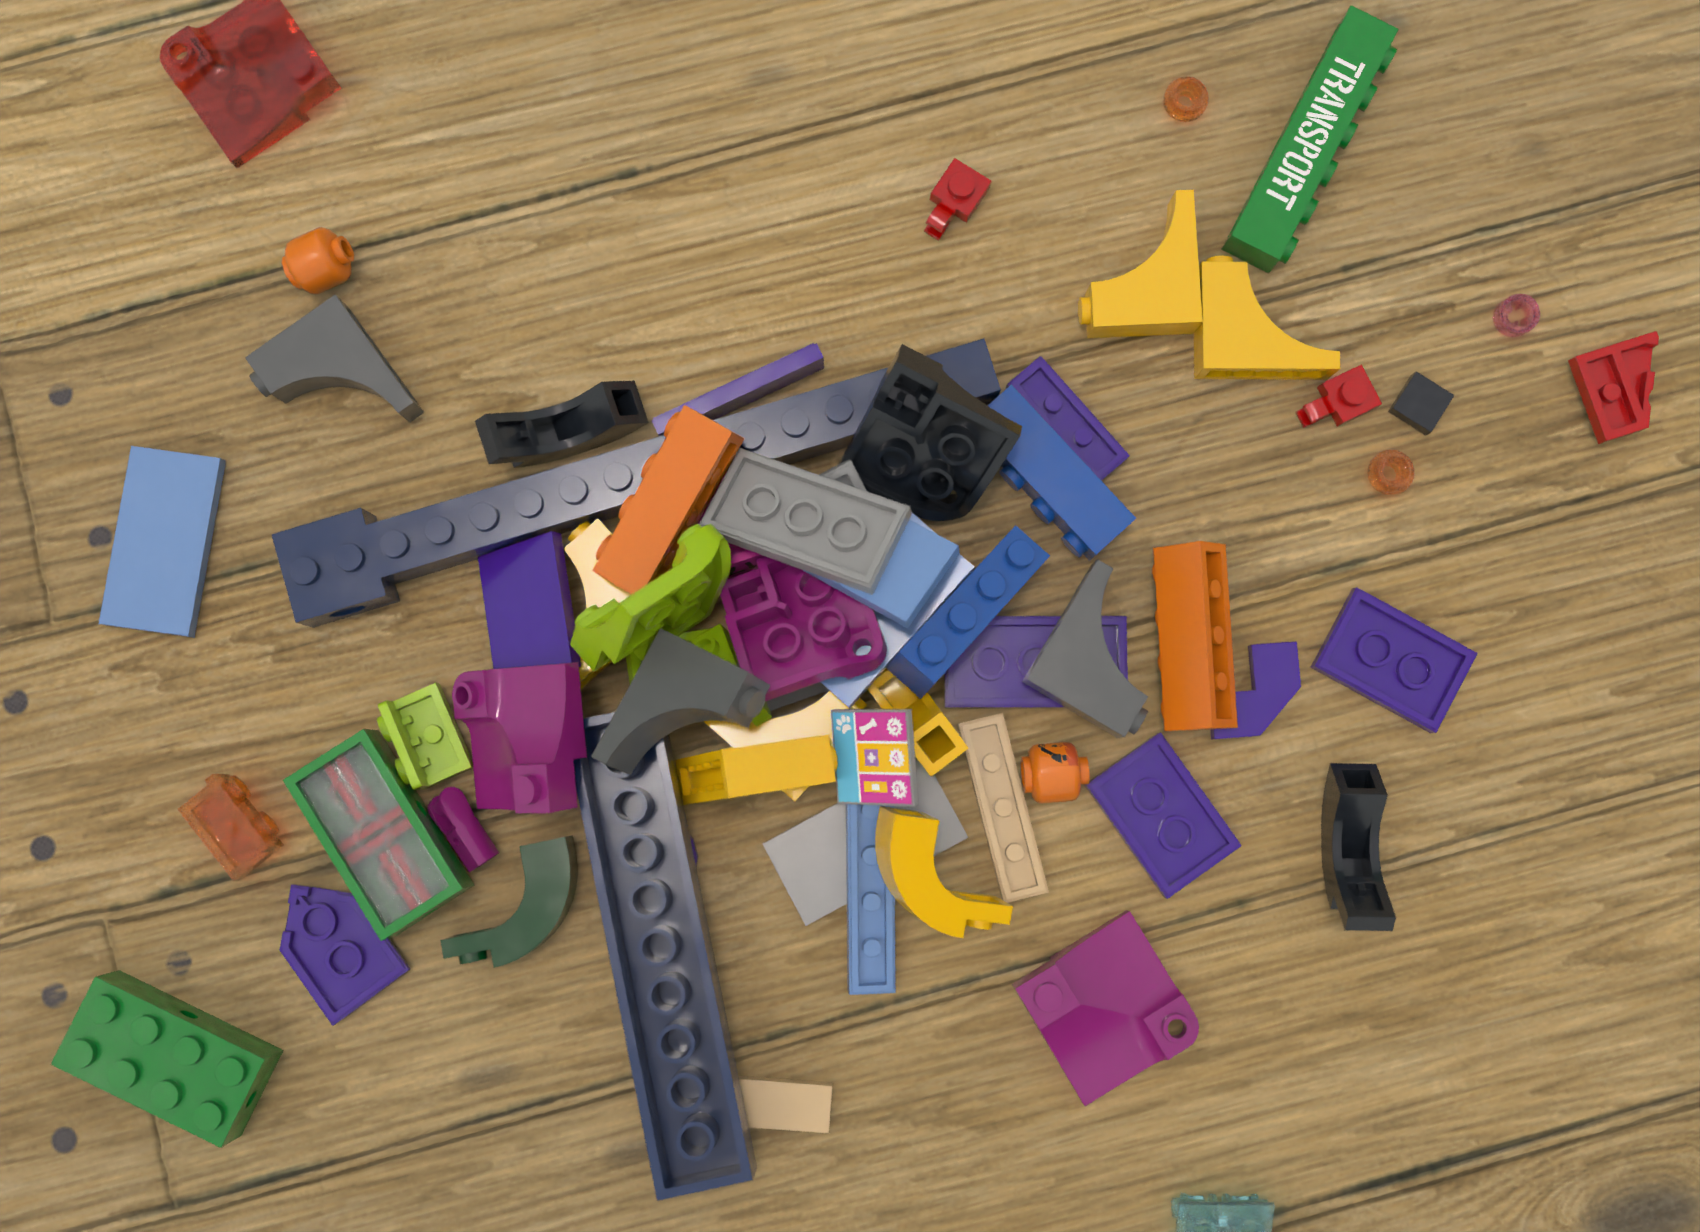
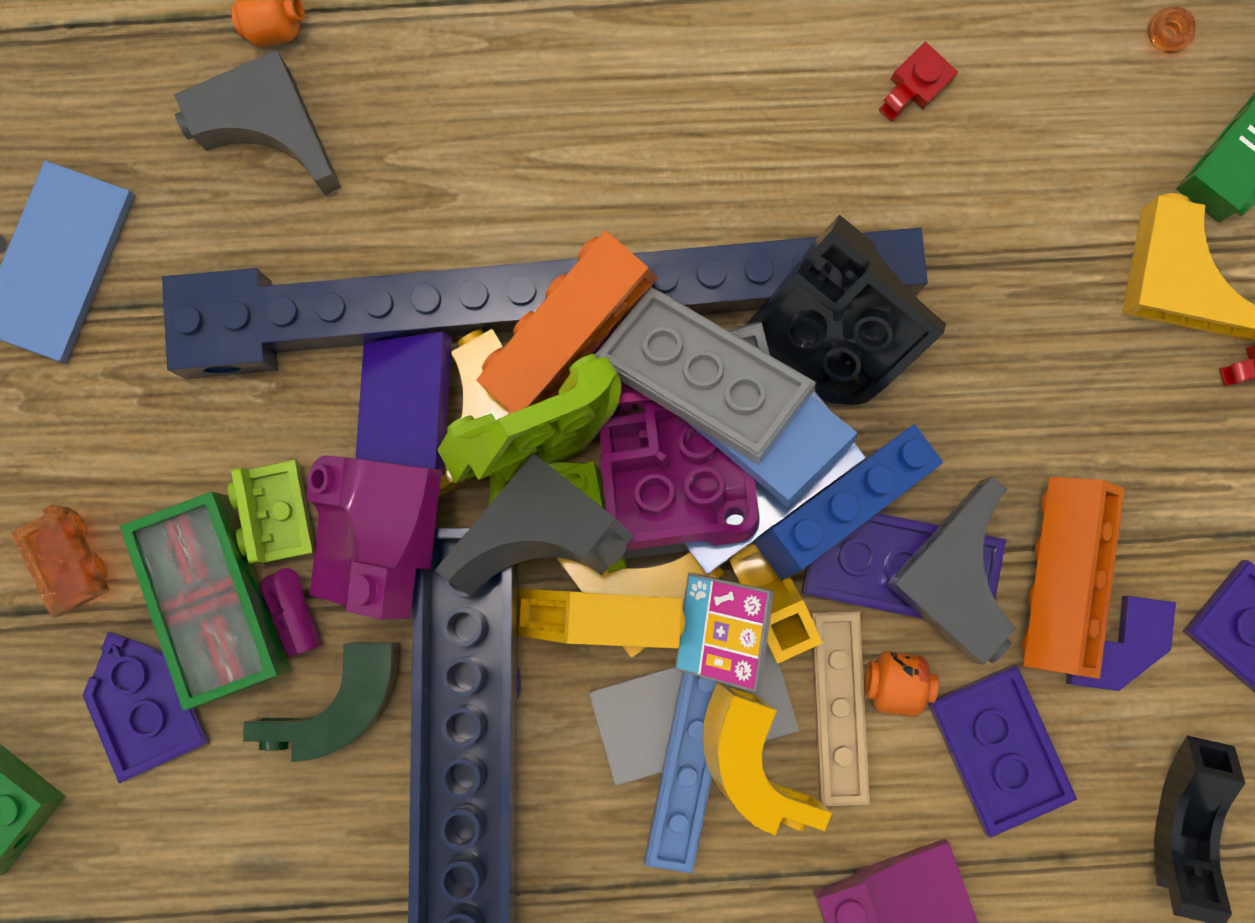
camera: 15 degrees right, 0 degrees up
black arch [475,380,649,468] -> none
tile [652,343,824,436] -> none
blue brick [988,385,1136,561] -> none
dark purple tile [1006,356,1130,481] -> none
yellow arch [1078,190,1203,338] -> none

